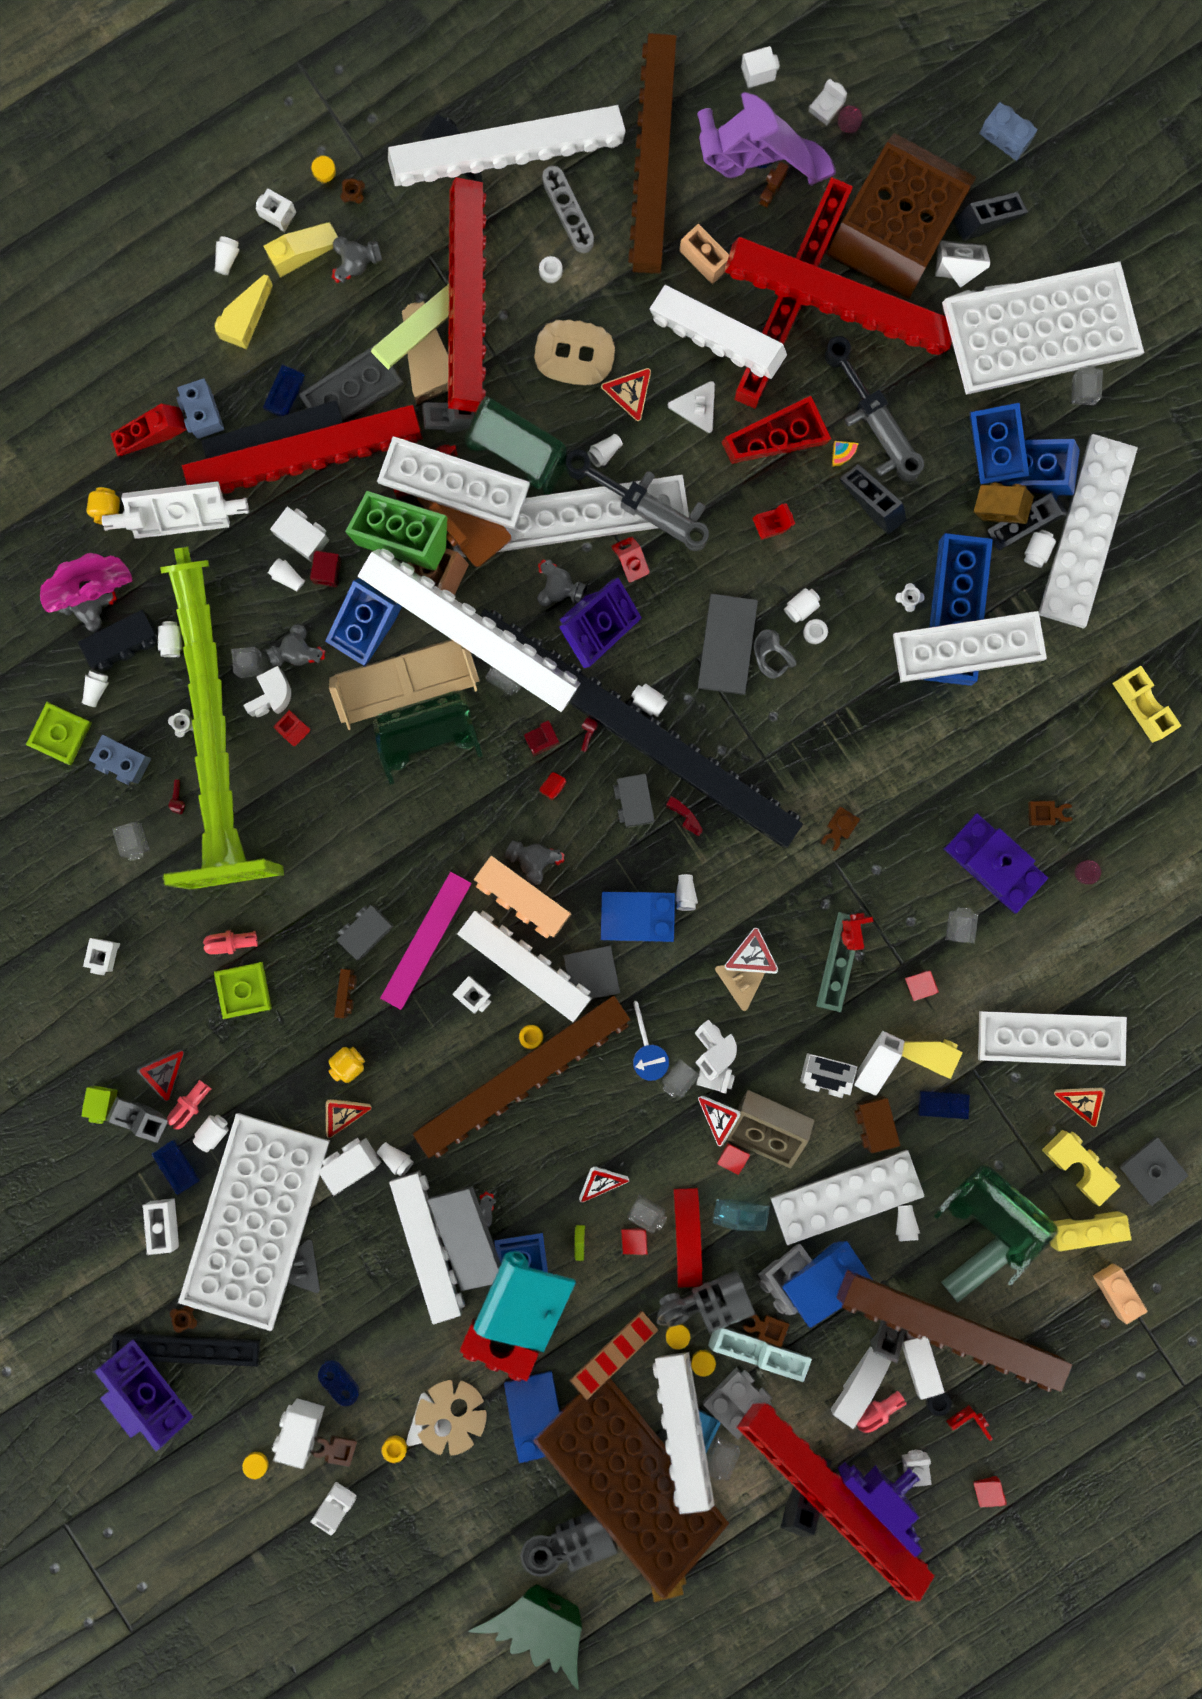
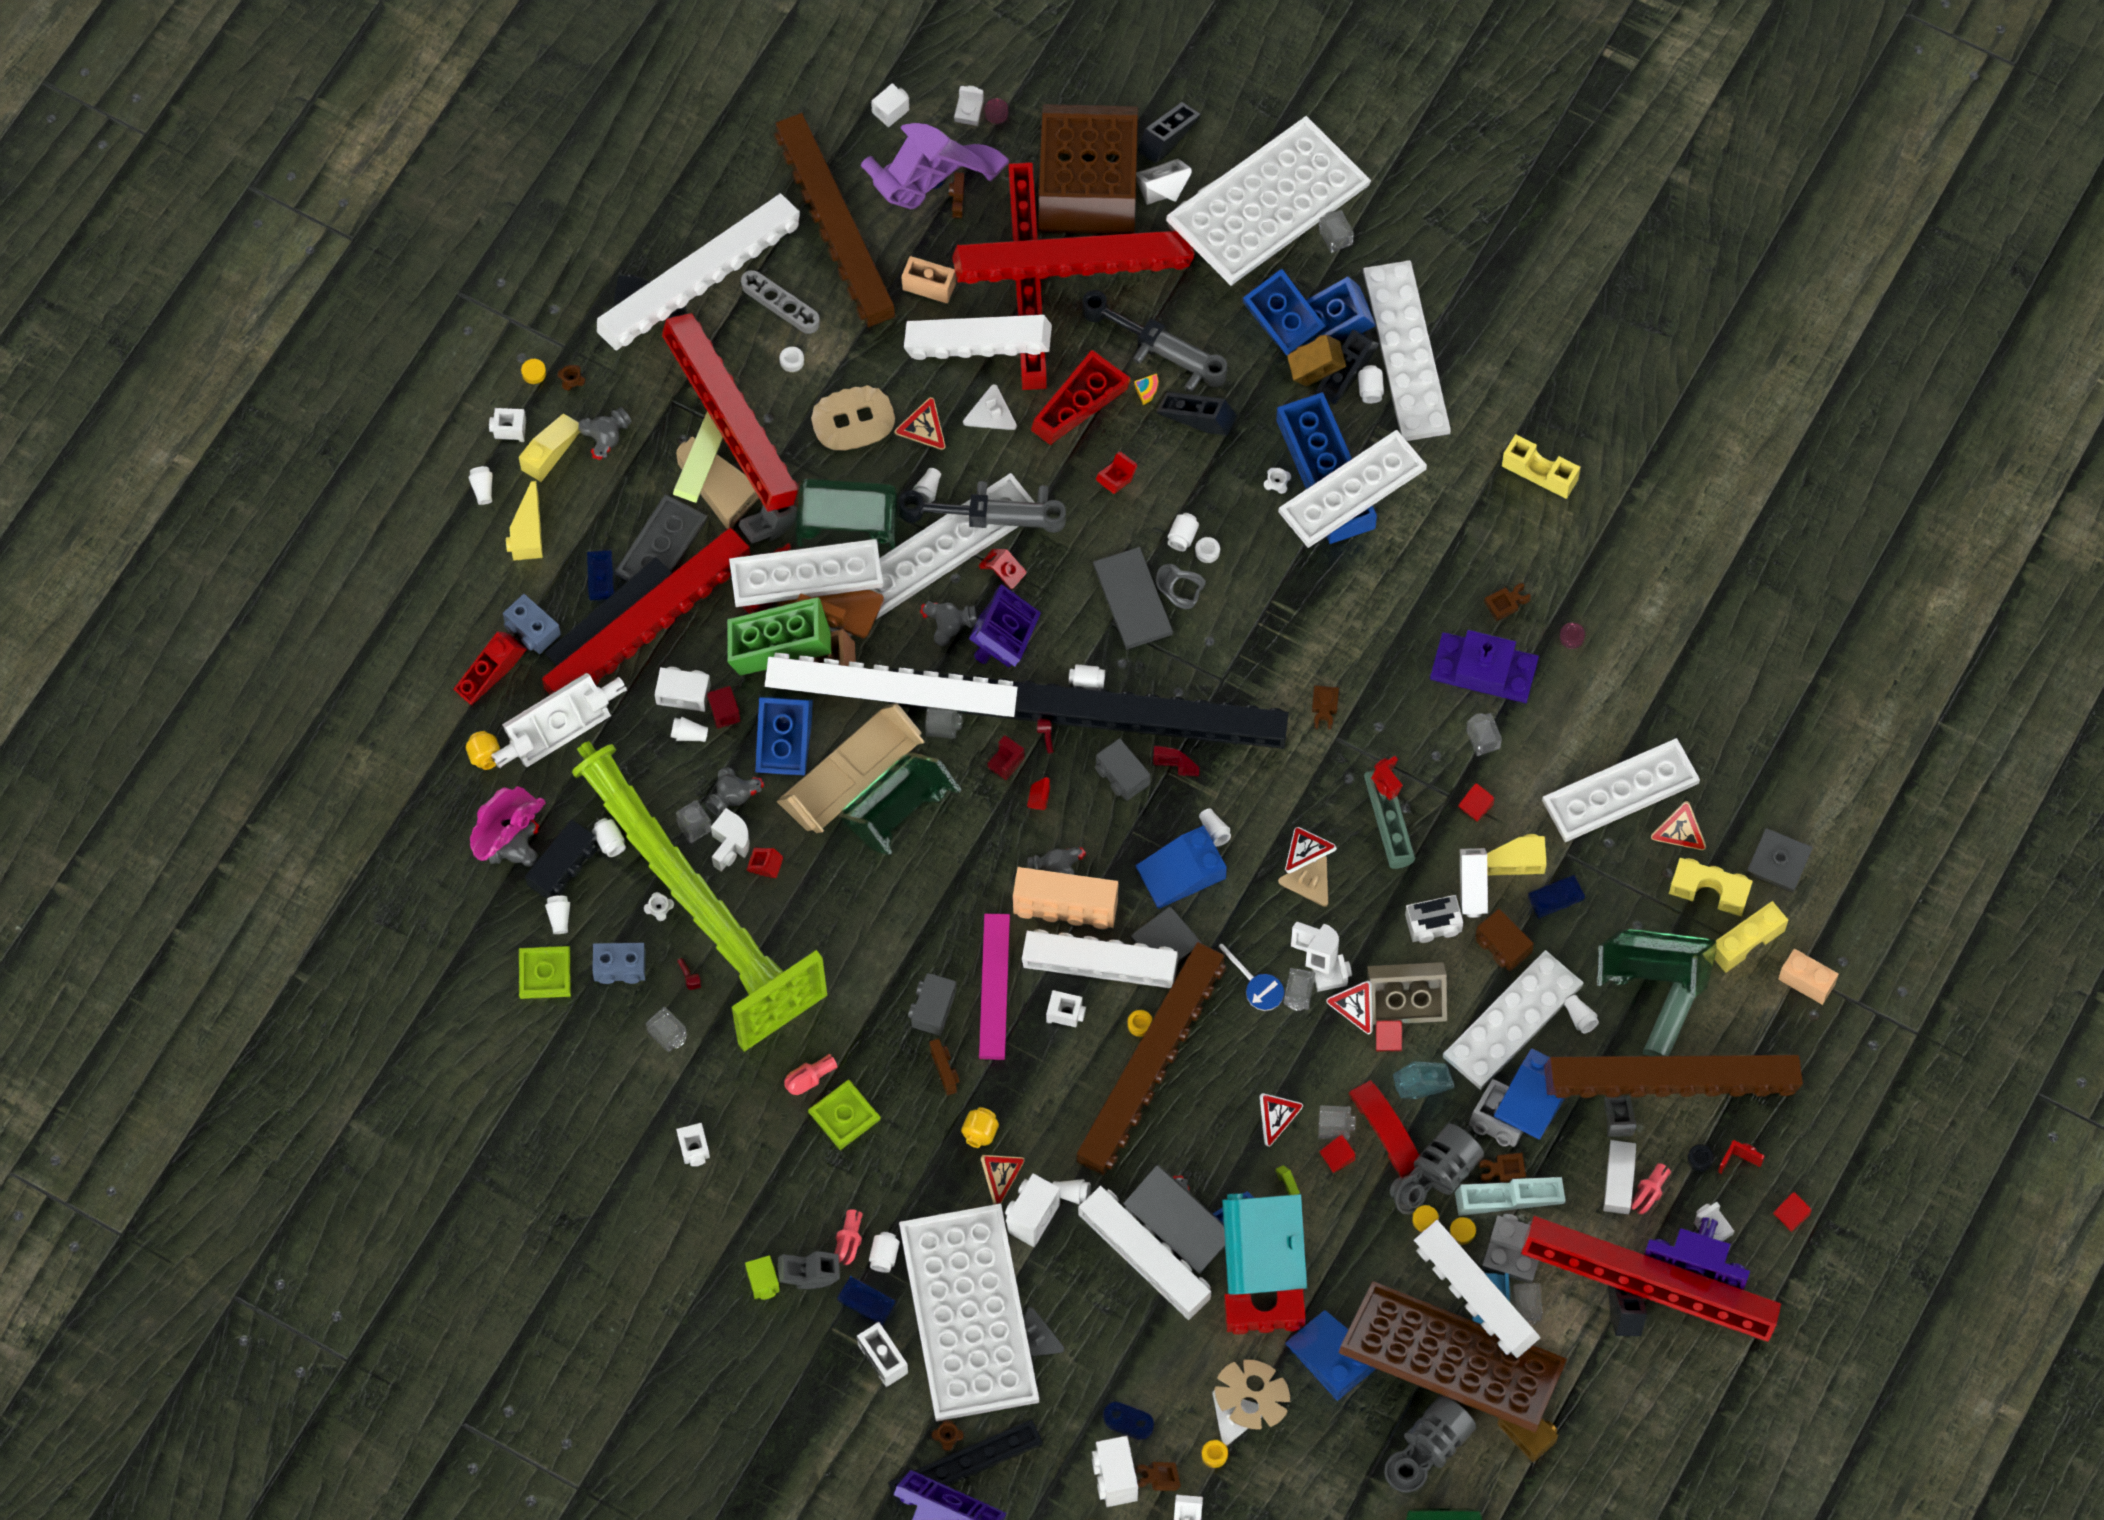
camera: 25 degrees left, 20 degrees down
piece [137,1049,184,1101] -> none
tile [570,1311,658,1399] -> none
white brick [902,1330,945,1400] -> none
sand blue brick [979,102,1038,161] -> none

